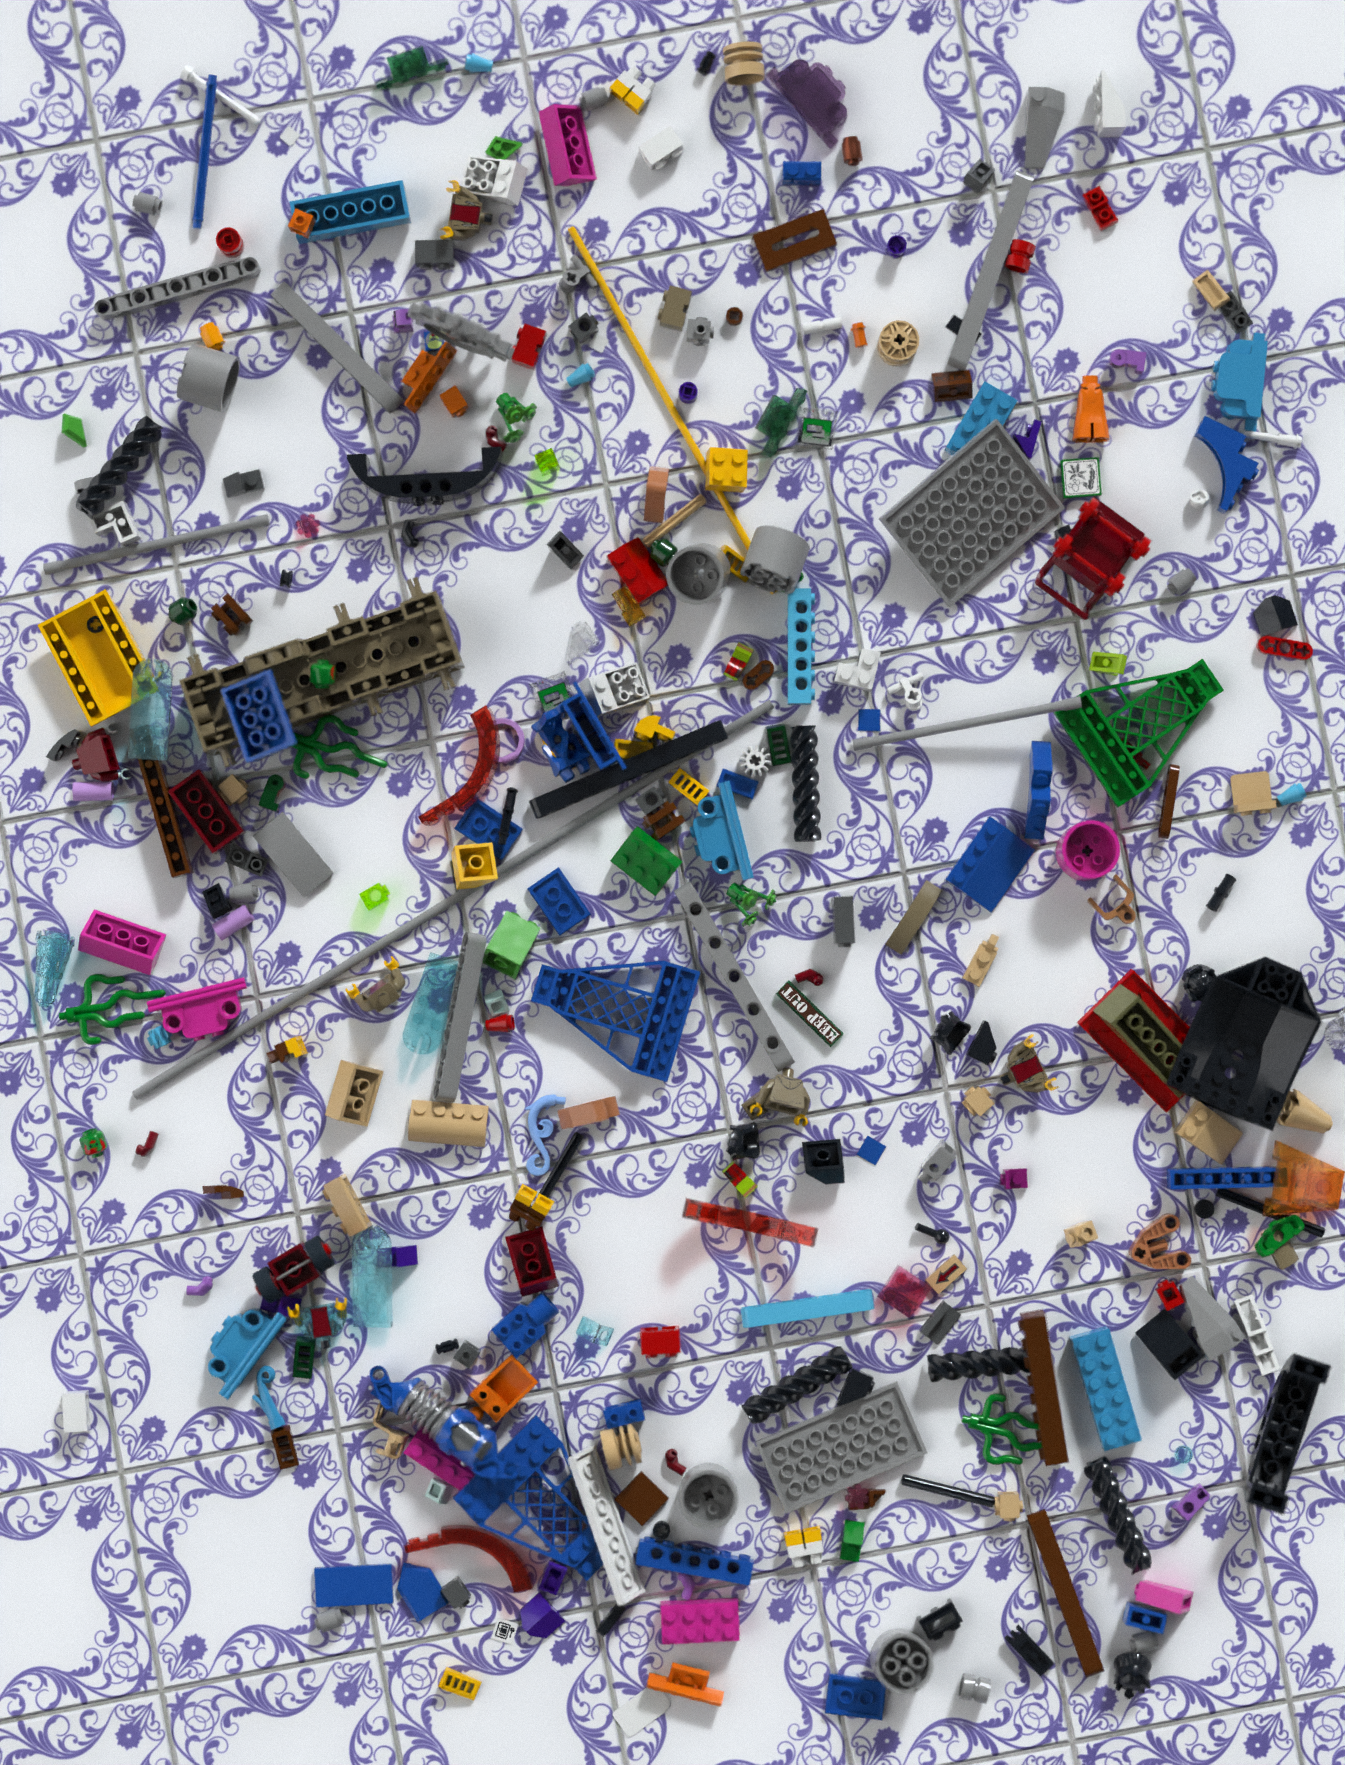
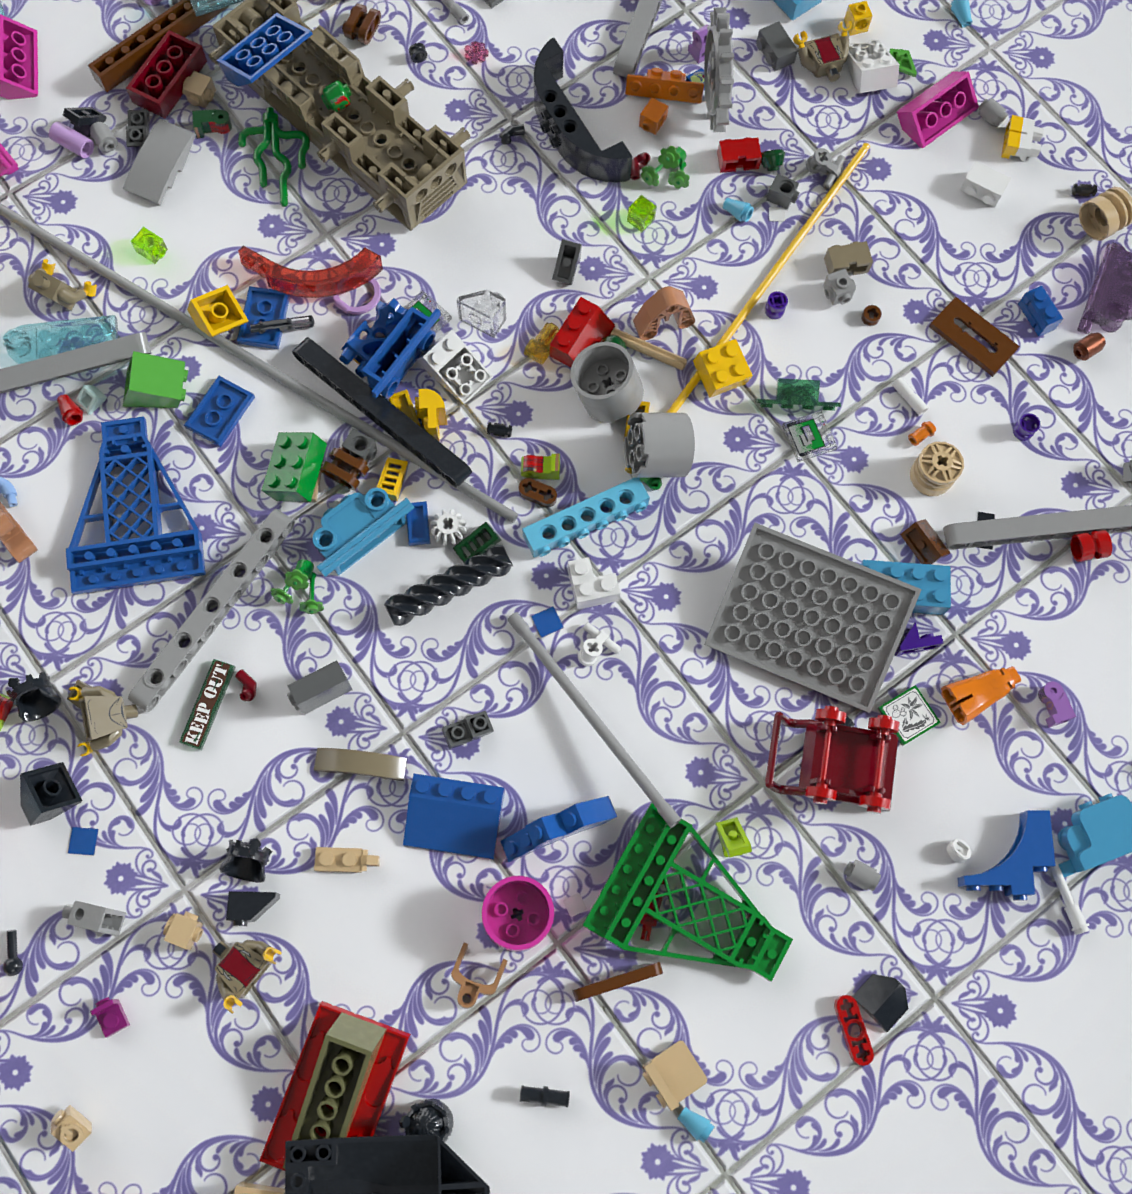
camera: 60 degrees right, 15 degrees down
none -> dark grey slope [442,710,494,750]
none -> black piece [487,422,512,438]
none -> dark green cone [761,149,785,172]
none -> yellow brick [844,1,873,36]

